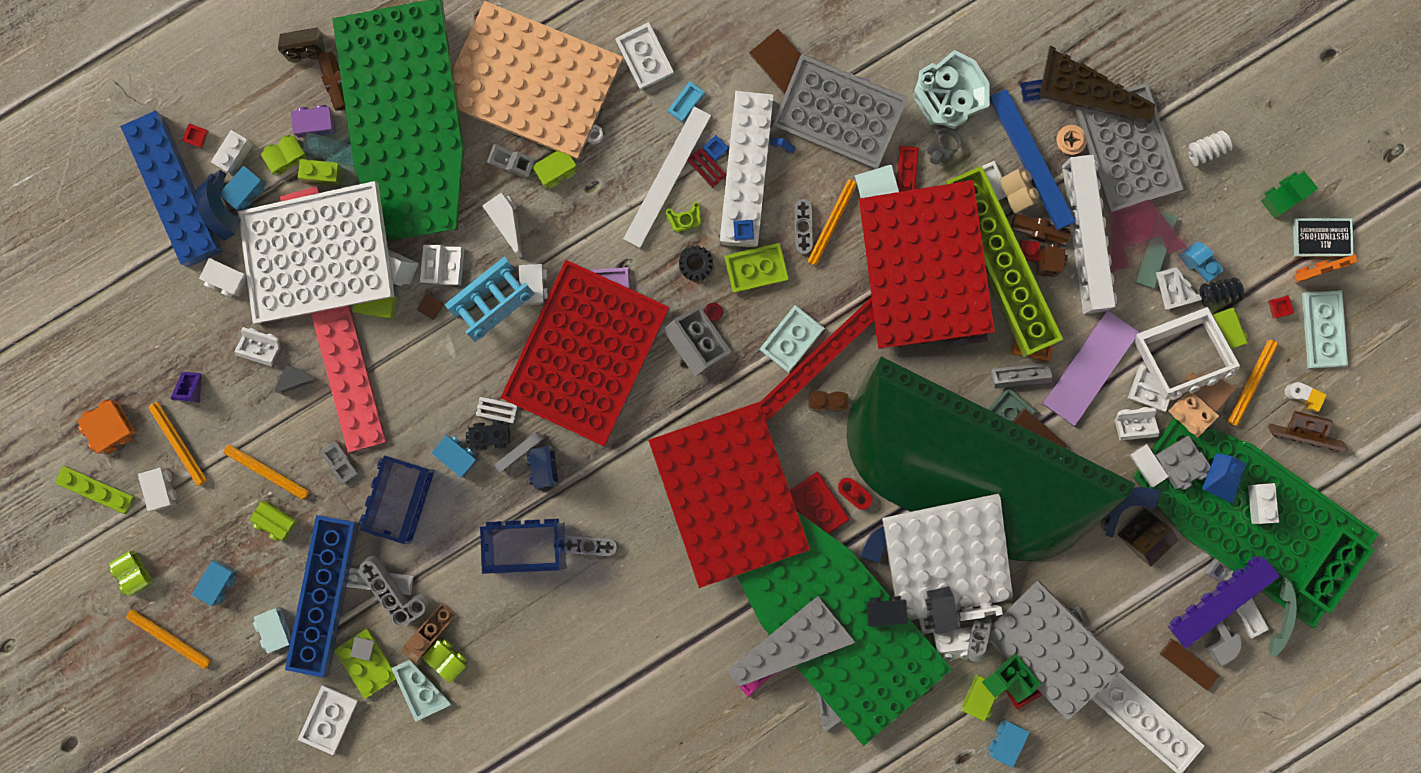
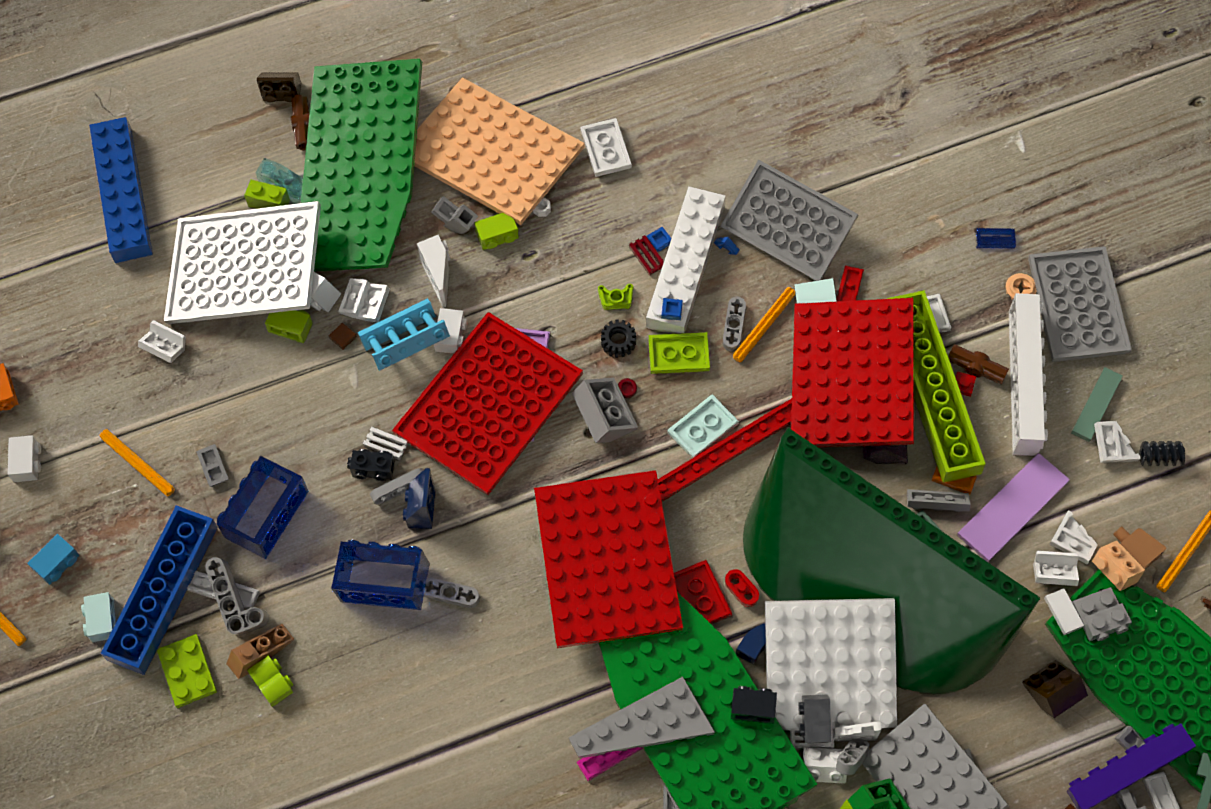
camera: 15 degrees right, 20 degrees down
light orange axle [149,402,207,486] -> none
dark purple slope [171,372,202,403] -> none
red plate [182,123,209,149] -> none
dark blue arch [196,170,241,241] -> none
white brick [199,258,247,298] -> none
white brick [211,130,254,176] -> none
dark azure brick [220,165,266,211] -> none
lime brick [250,501,298,542] -> none
lime brick [261,135,308,176] -> none
dark grey slope [275,364,317,394] -> none
coral plate [280,186,386,453] -> none
medium lavender brick [291,105,336,138] -> none
white plate [298,685,359,755] -> none
light grey tile [350,637,375,661] -> none
light aqua wing [391,659,452,722] -> none
dark azure brick [432,435,478,478] -> none
white tile [623,107,711,248] -> none
medium azure tile [668,81,705,123] -> none
reddish brown tile [749,29,801,95] -> none
reddish brown brick [808,391,848,412] -> none
light aqua brick [913,50,989,129] -> none
dark grey piece [927,128,962,165] -> none
blue tile [989,89,1076,231] -> none
tan brick [1000,168,1040,213] -> none
reddish brown brick [1036,244,1068,277] -> none
dark brown wing [1039,45,1155,124] -> none
dark blue arch [1103,487,1161,538] -> none
clear pink wing [1111,199,1186,273] -> none
white window [1134,307,1240,400] -> none
dark azure brick [1178,242,1224,282] -> none
white piece [1188,131,1232,167] -> none
blue slope [1202,453,1246,503] -> none
lime brick [1212,307,1247,349] -> none
white brick [1248,483,1279,524] -> none

